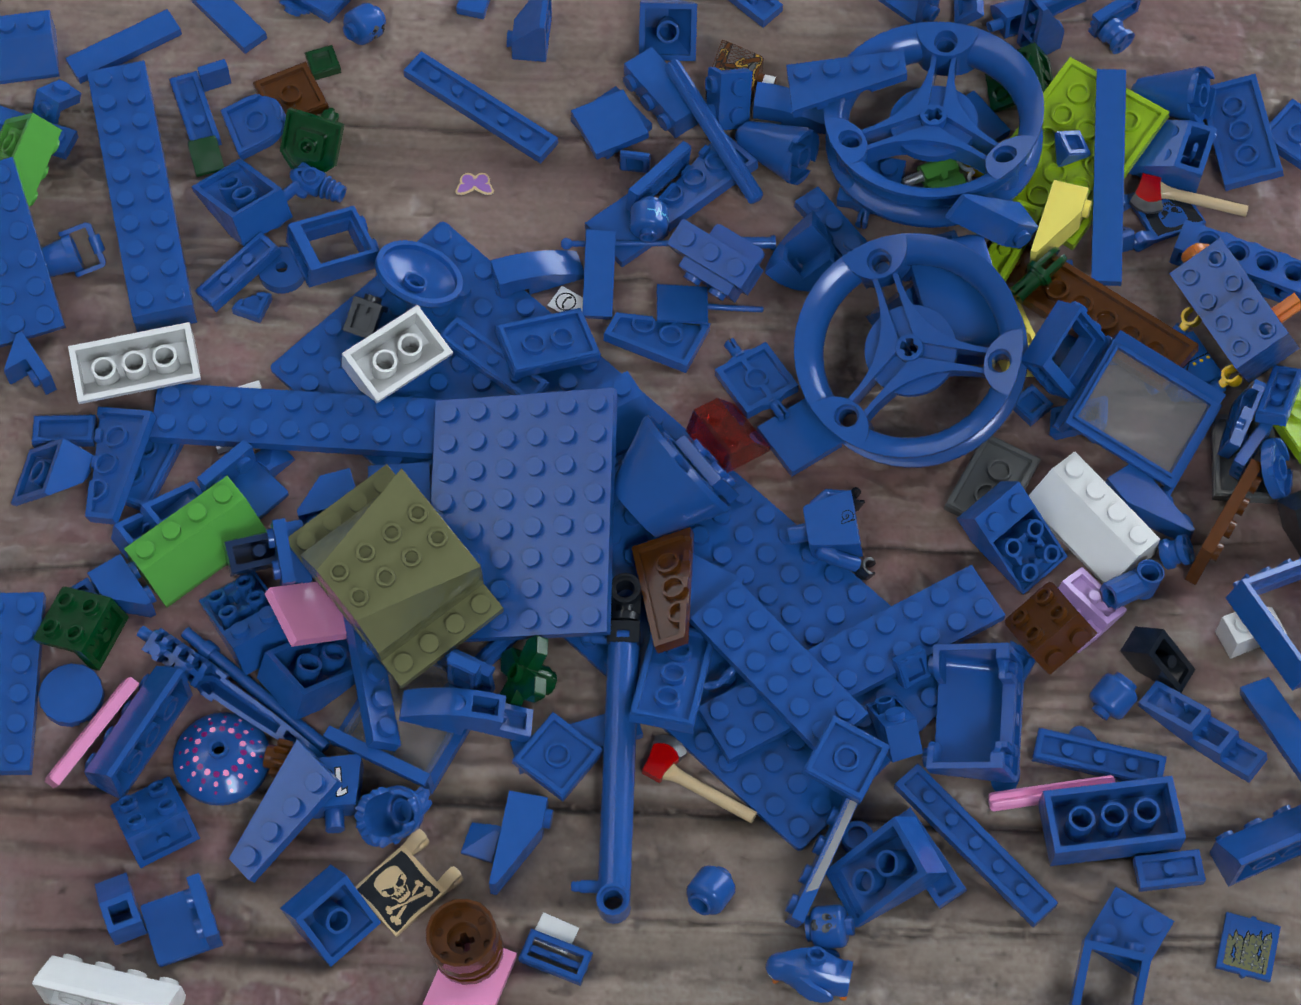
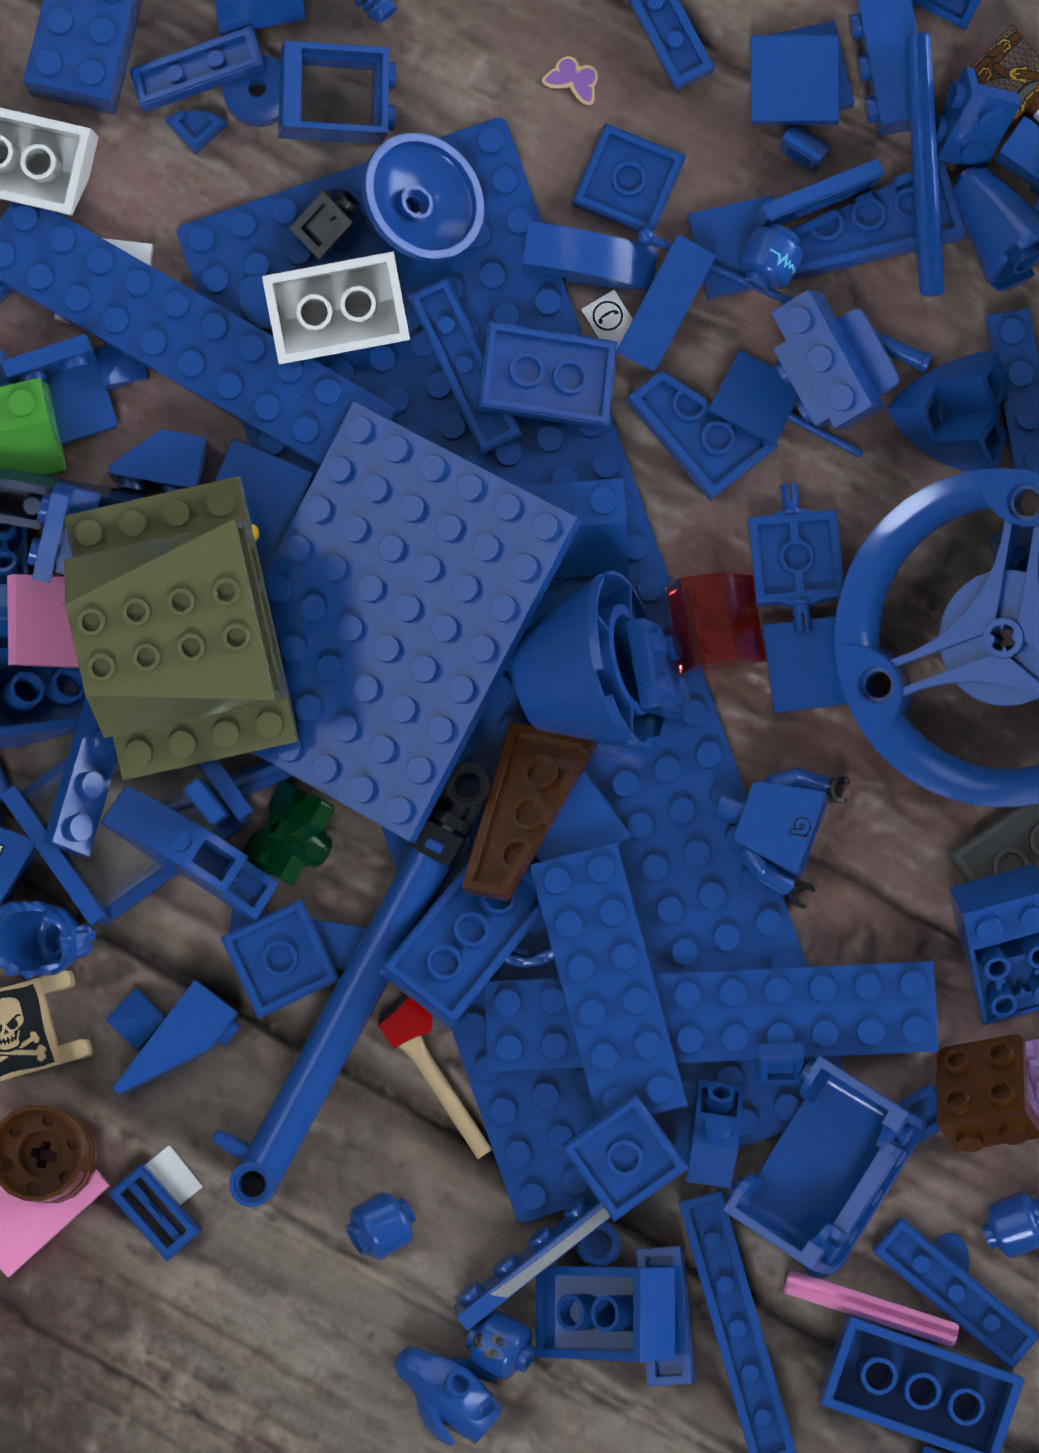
camera: 30 degrees right, 20 degrees up
none -> blue tile [572,123,686,233]

